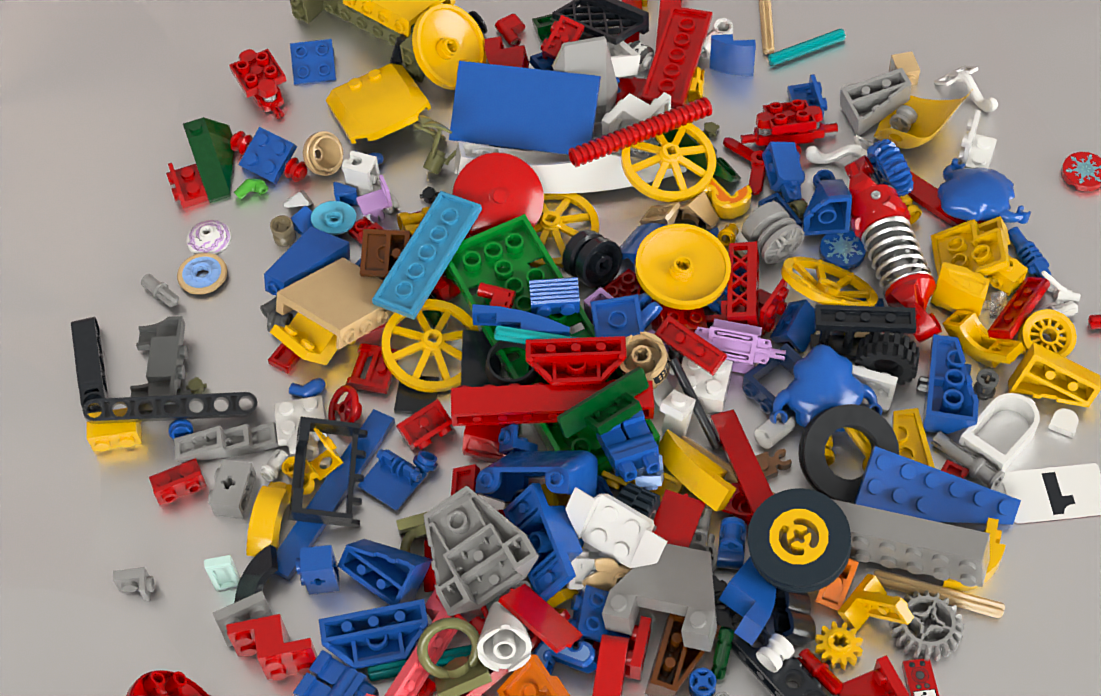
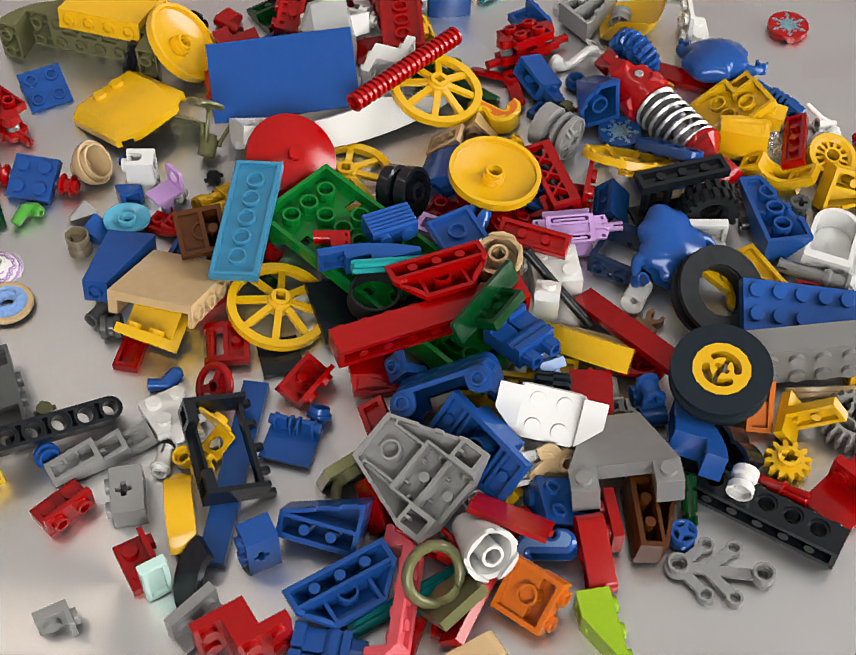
camera: 25 degrees left, 5 degrees down
none -> red bracket [112,526,157,597]
none -> blue plate [635,137,704,161]

